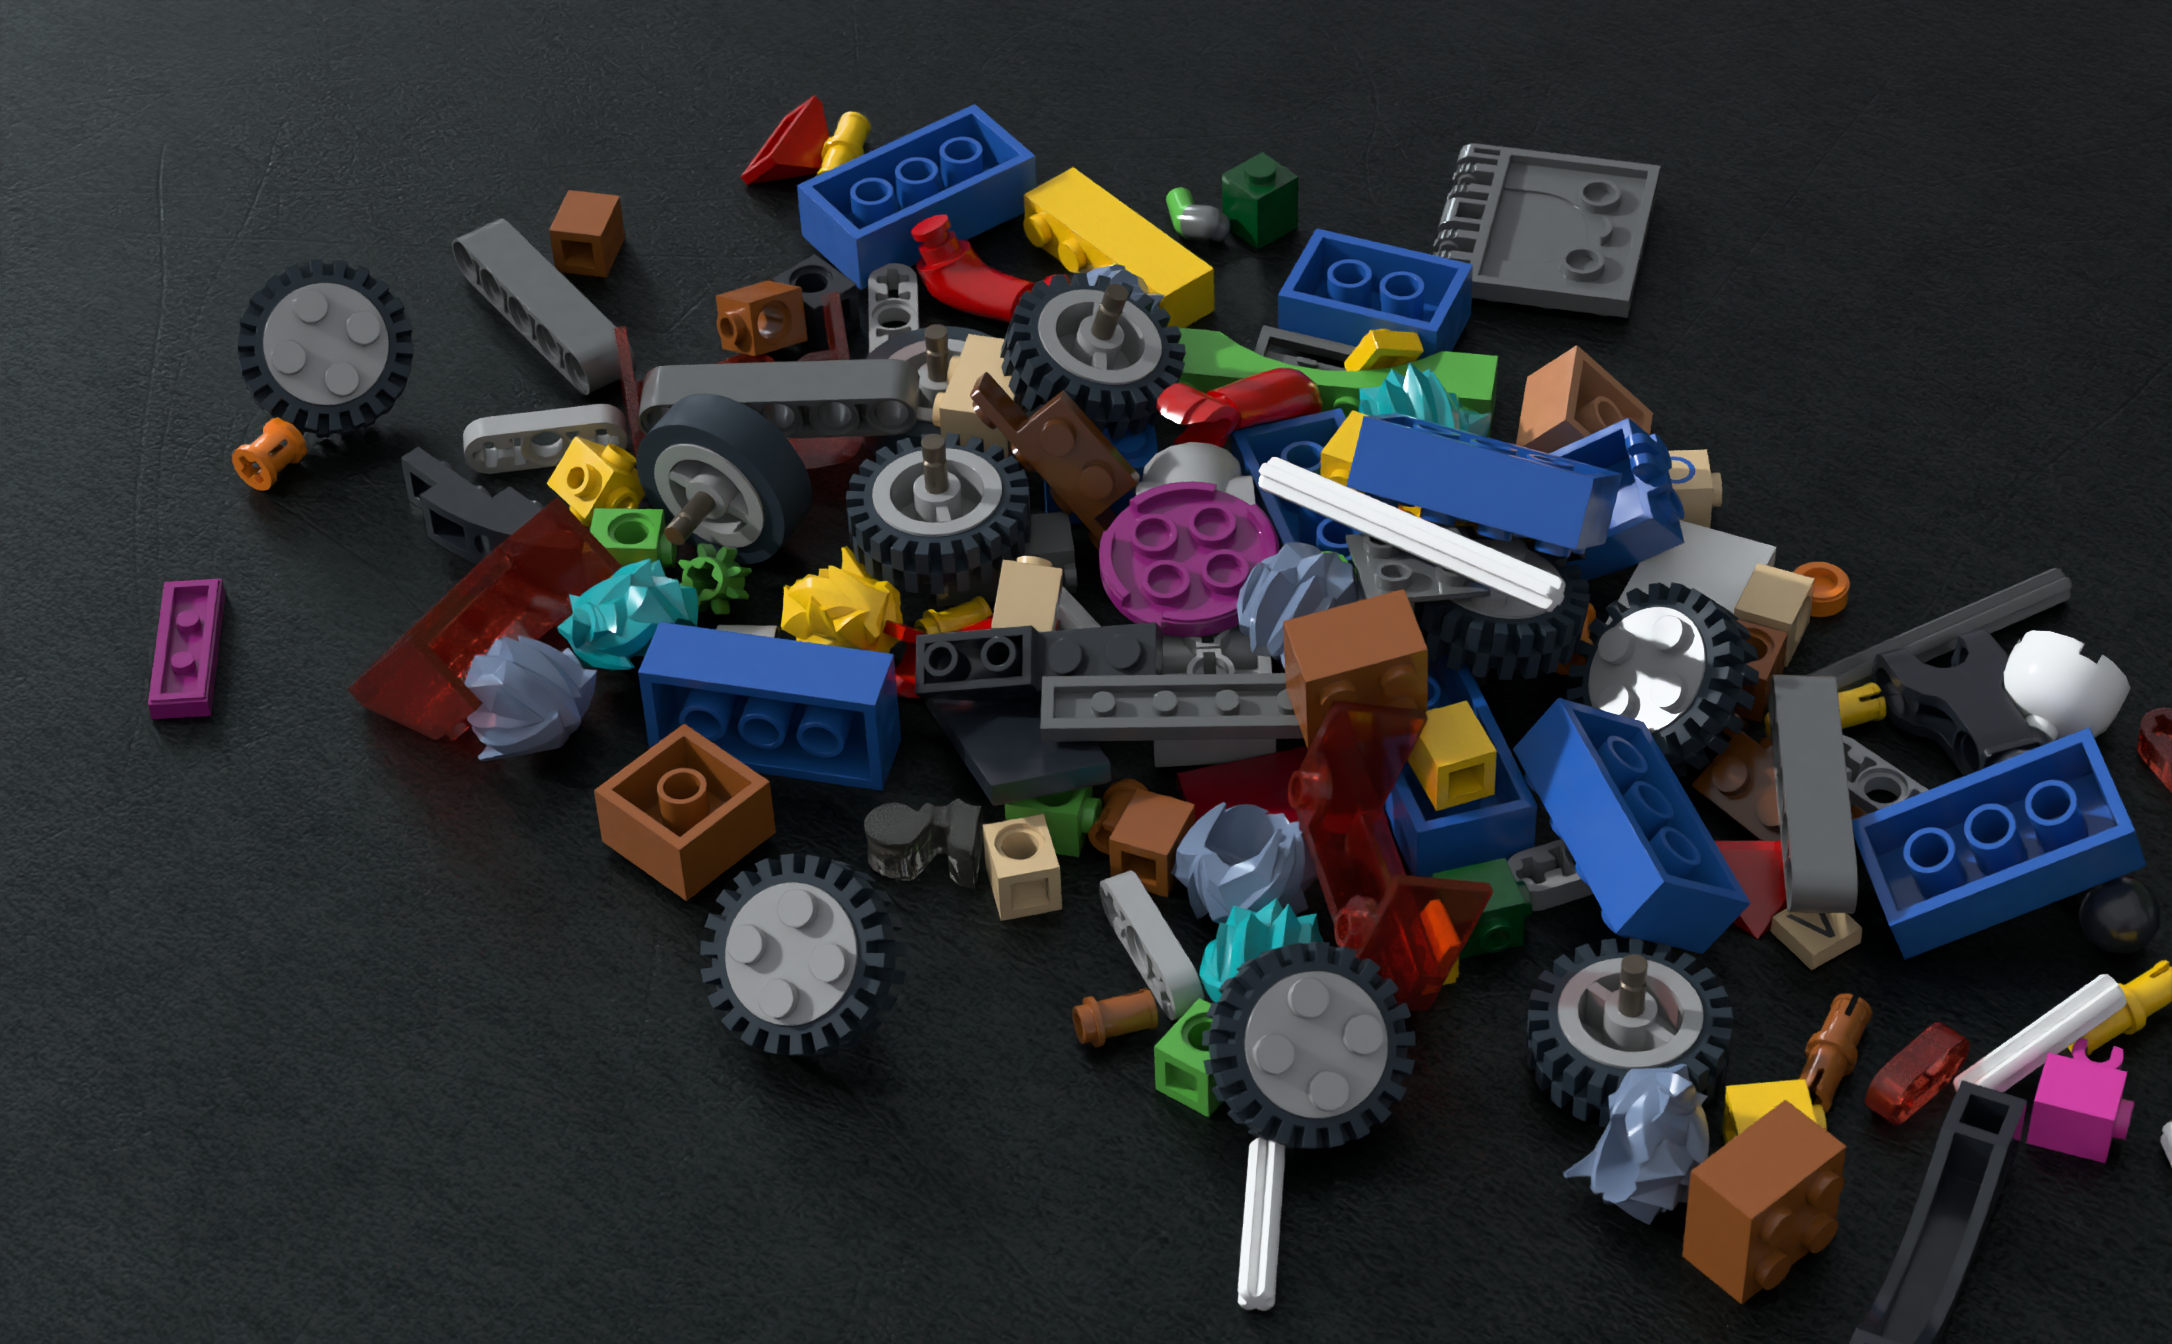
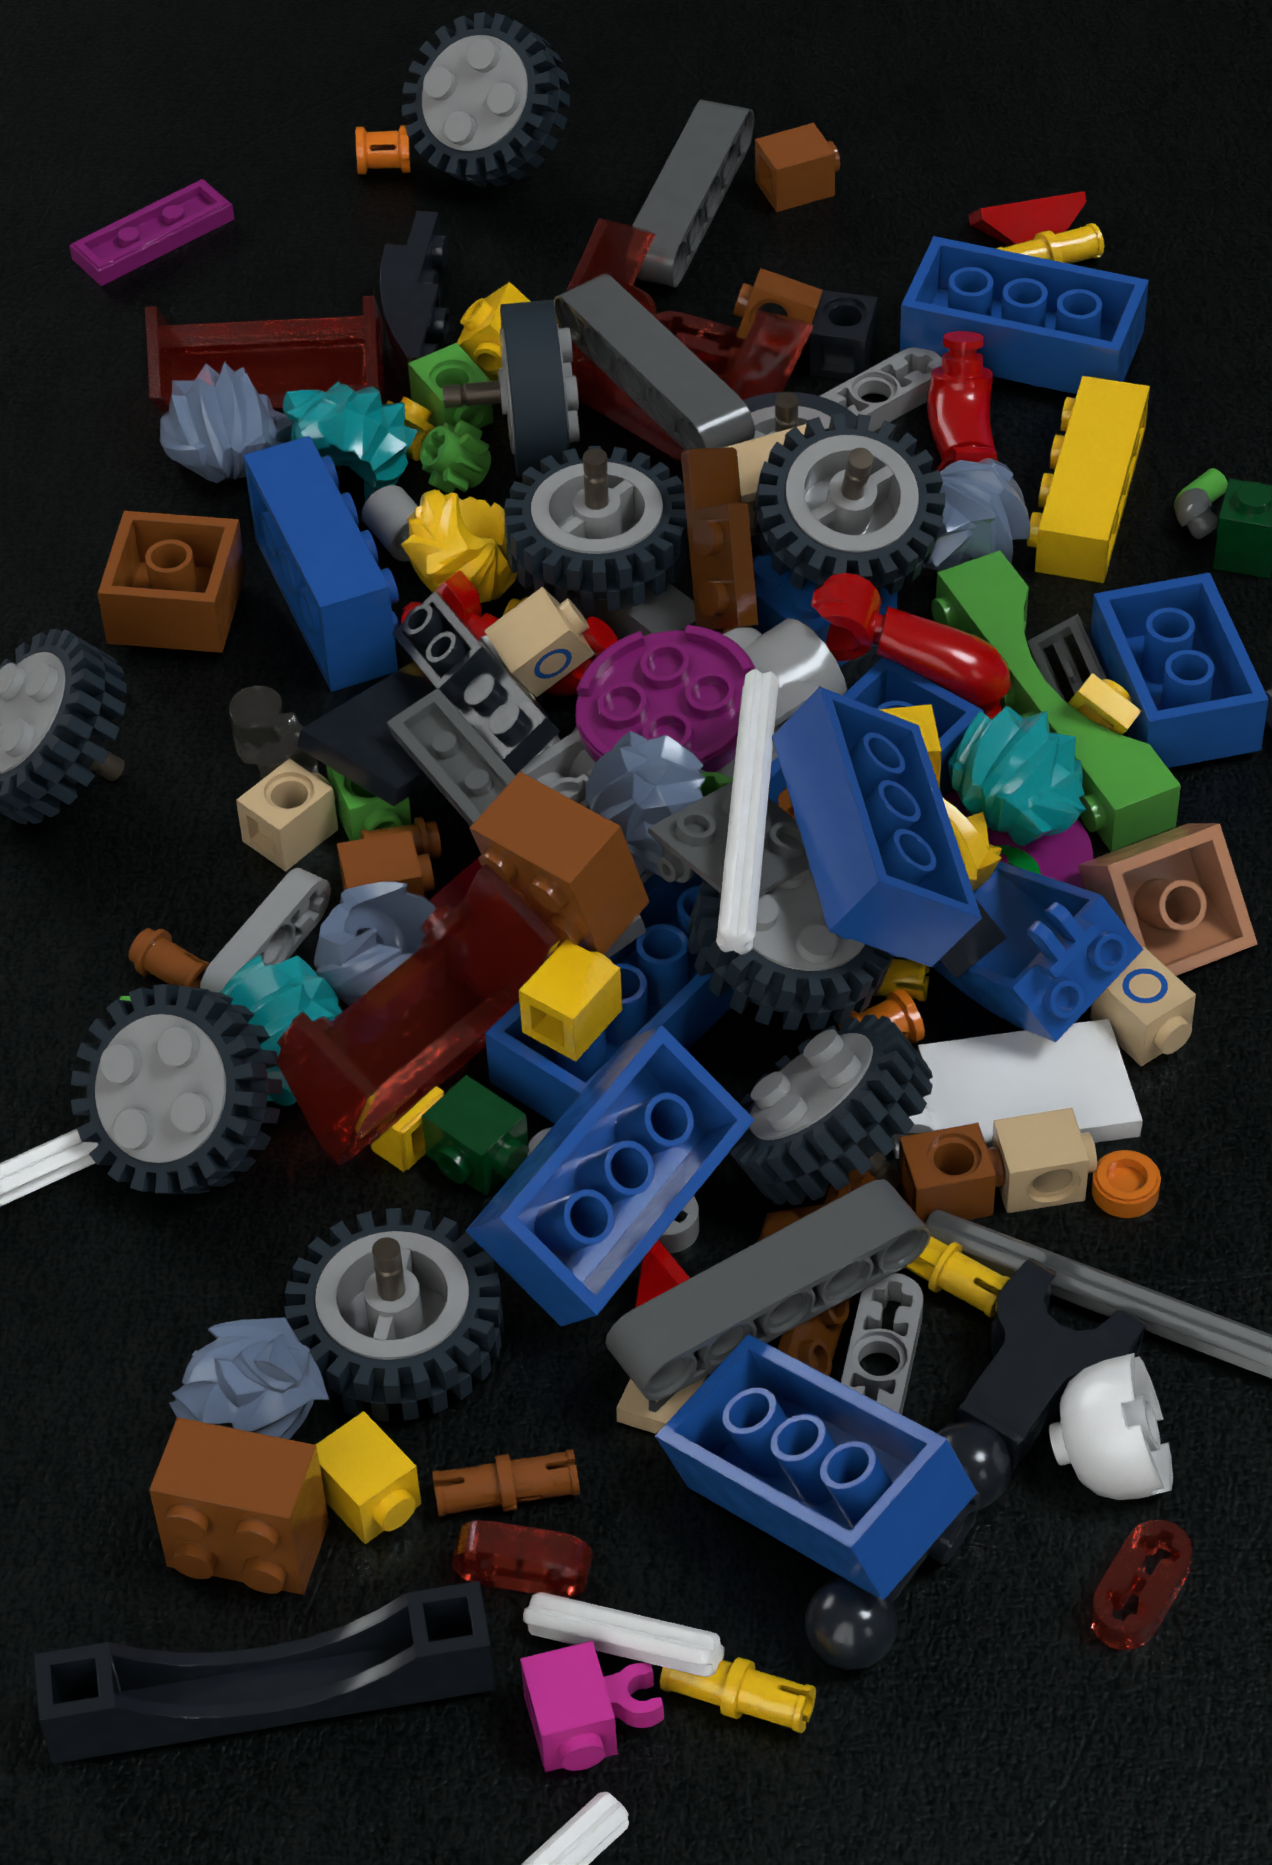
camera: 55 degrees right, 5 degrees up
light grey beam [463,404,628,474] -> none

